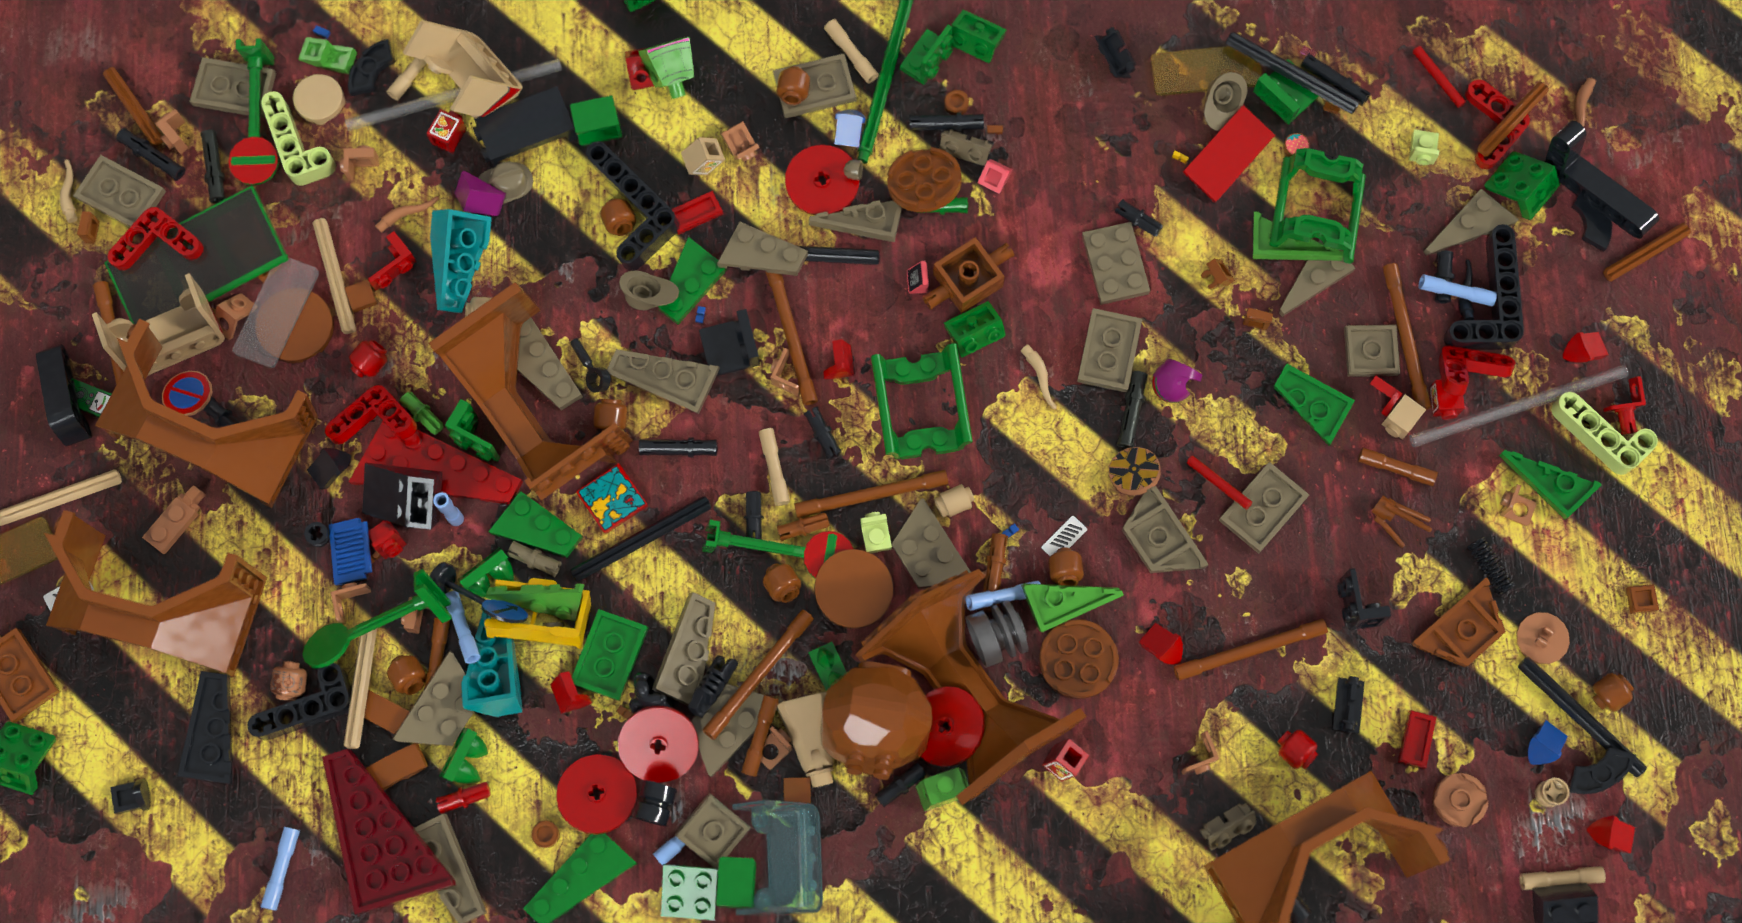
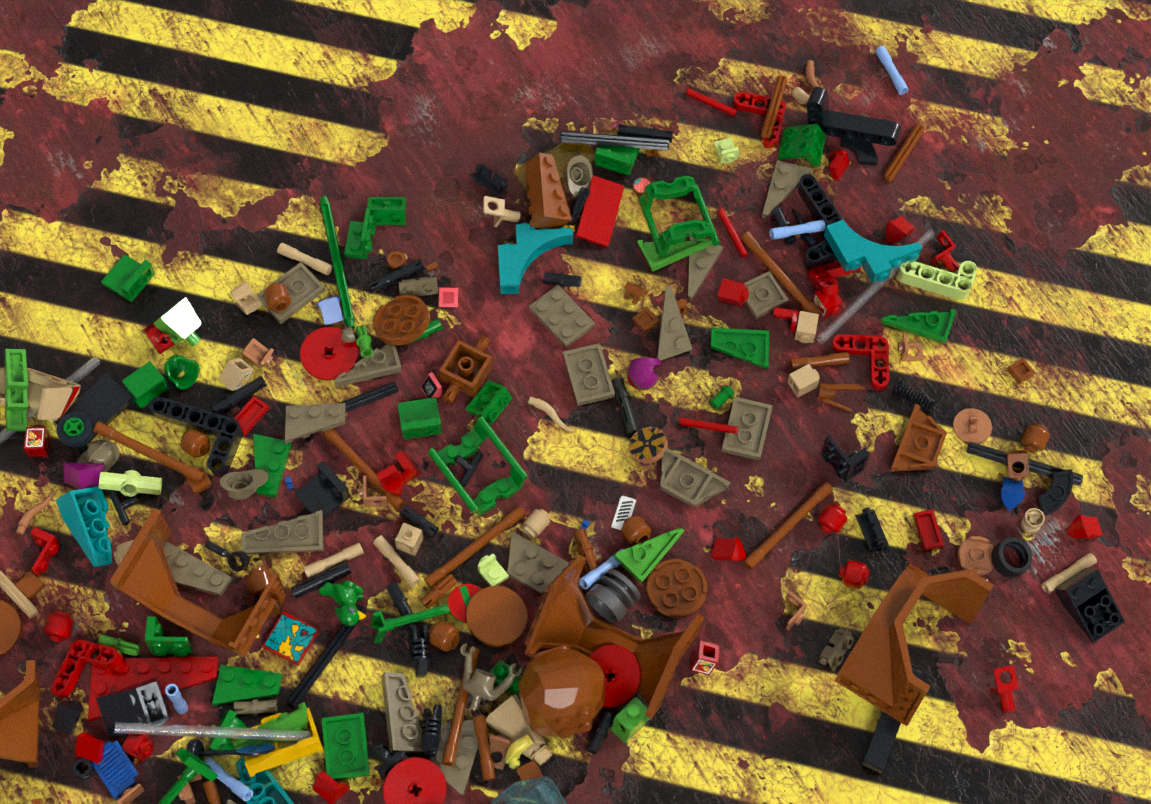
camera: 30 degrees left, 10 degrees down
none -> bright green slope [4,349,28,431]
none -> black wheel [57,412,94,448]
none -> red tile [75,732,105,764]
none -> dark orange piece [94,421,205,483]
none -> yellowish green piece [99,470,162,497]
none -> black piece [109,490,139,526]
none -> clear piece [115,722,310,741]
none -> green hair [164,355,200,390]
none -> dark orange tile [185,467,213,495]
none -> black pin [210,376,267,414]
none -> tan bracket [230,282,263,315]
none -> tan piece [303,543,364,578]
none -> green animal [319,581,366,626]
none -> bright green axle [356,325,373,358]
none -> red tile [376,464,403,496]
none -> tan brick [395,523,423,556]
none -> green bracket [398,398,442,440]
none -> black hinge [409,625,430,678]
none -> black piece [454,452,484,487]
none -> dark tan piece [460,643,524,710]
none -> tan bracket [483,196,520,227]
none -> teal arch [498,223,573,294]
none -> light yellow arm [505,734,534,769]
none -> dark orange wedge [525,153,572,229]
none -> black axle [570,187,591,223]
none -> dark orange tile [632,307,659,334]
none -> dark tan wing [656,285,692,360]
none -> green pin [709,385,734,410]
none -> red bar [717,208,748,258]
none -> red brick [717,279,749,307]
none -> tan brick [787,364,820,398]
none -> tan arm [792,87,810,104]
none -> red head [818,503,848,534]
none -> teal arch [824,220,922,283]
none -> red tile [828,150,850,180]
none -> red beam [832,334,889,391]
none -> light blue piece [875,46,909,95]
none -> black tyre [991,537,1032,578]
none -> dark orange brick [1007,450,1029,481]

